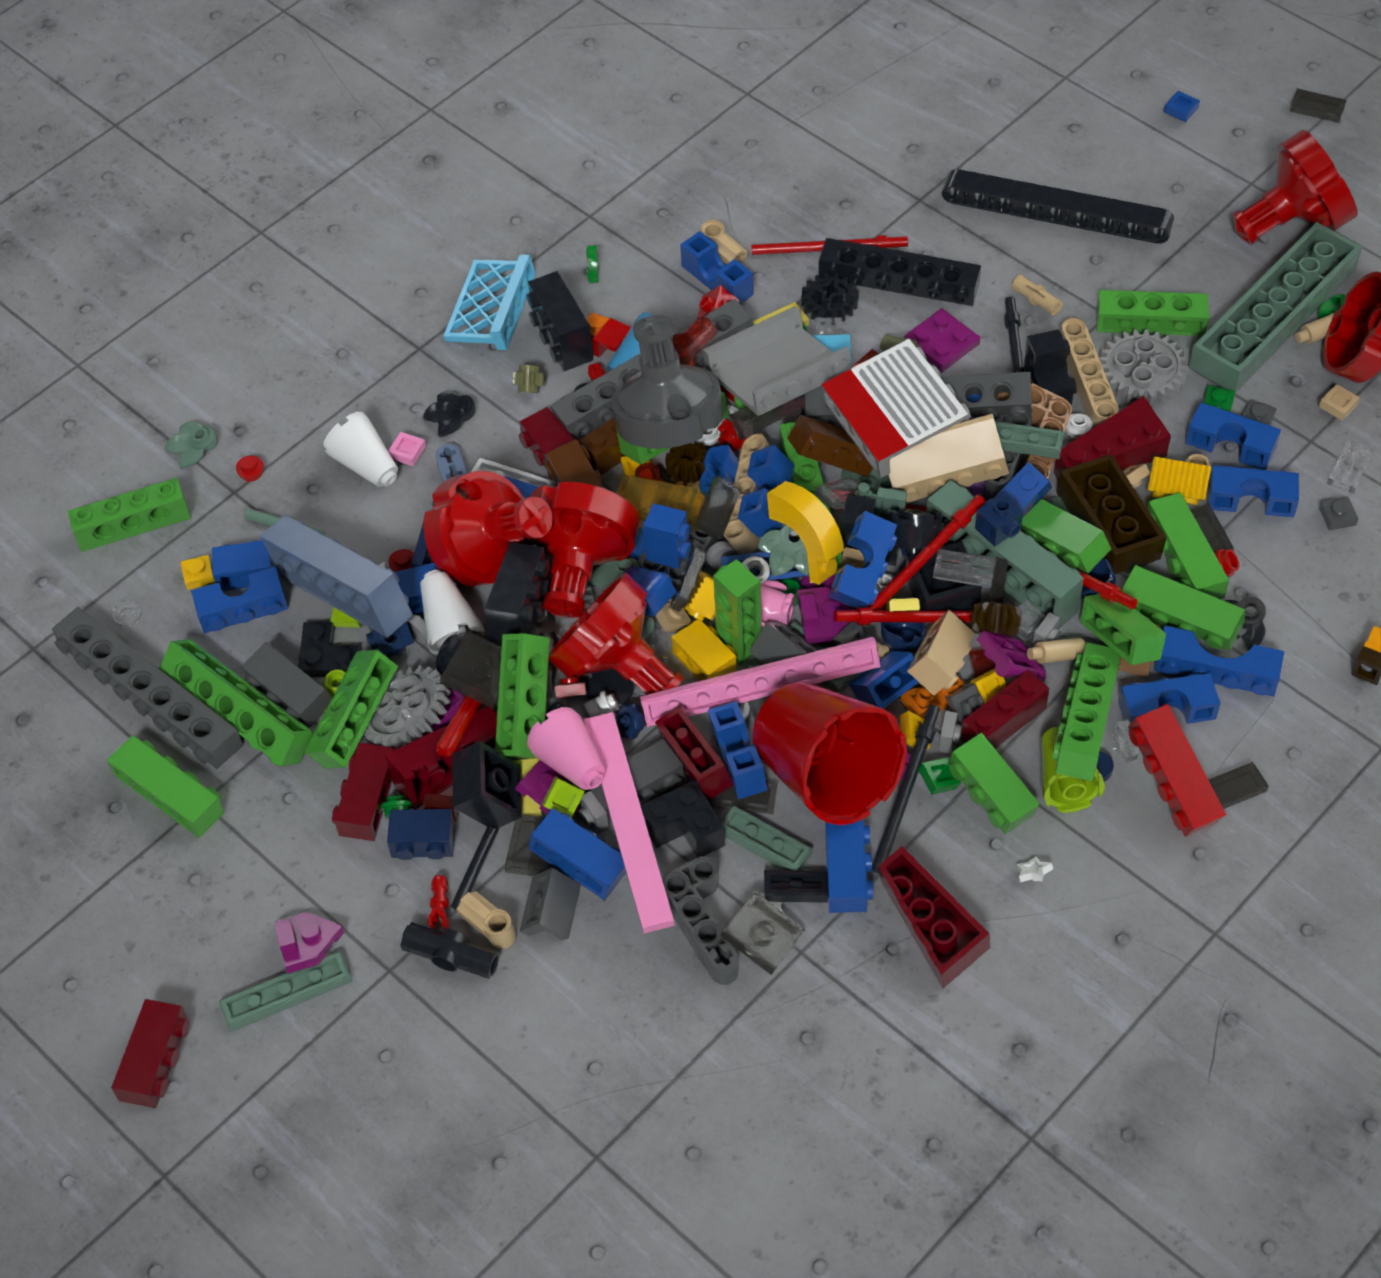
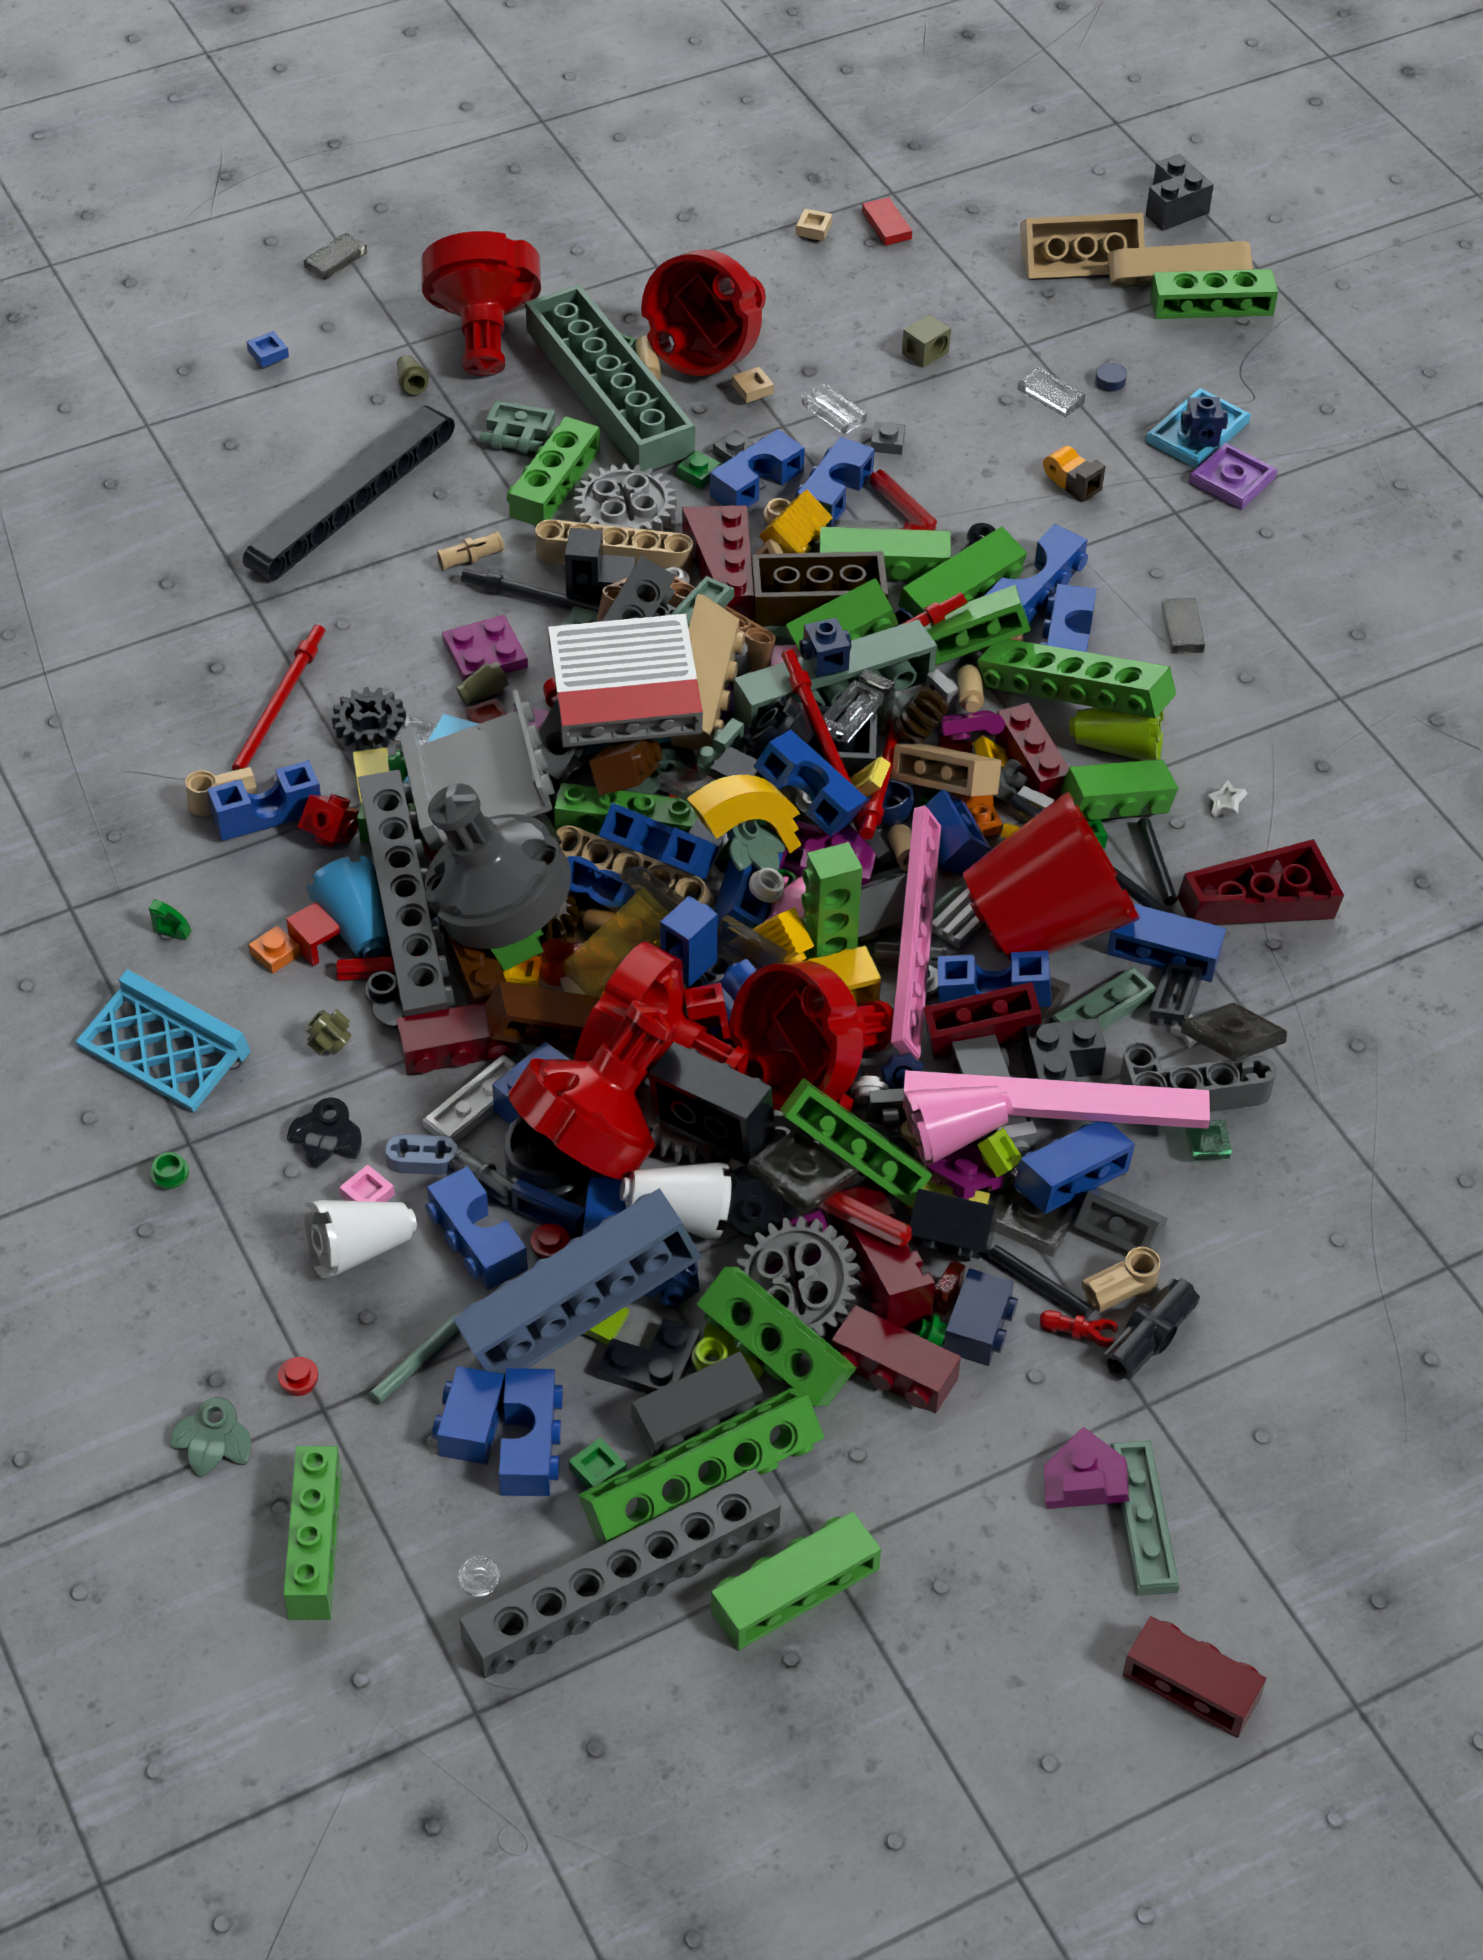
camera: 75 degrees left, 5 degrees down
yellow plate [180,555,215,590] -> none
black brick [526,271,593,371] -> none
clear red piece [672,316,717,366] -> none
black brick [818,238,981,306] -> none
blue brick [993,462,1052,517] -> none
red brick [1128,704,1226,837] -> none
none -> green plate [150,1152,189,1189]
none -> olive cone [397,355,429,395]
none -> blue arch [425,1166,528,1290]
none -> sand green plate [480,400,556,455]
none -> green plate [568,1437,627,1489]
none -> red panel [684,983,731,1040]
none -> red axle [870,469,937,531]
none -> black bar [1137,818,1178,905]
none -> clear green plate [1186,1119,1232,1161]

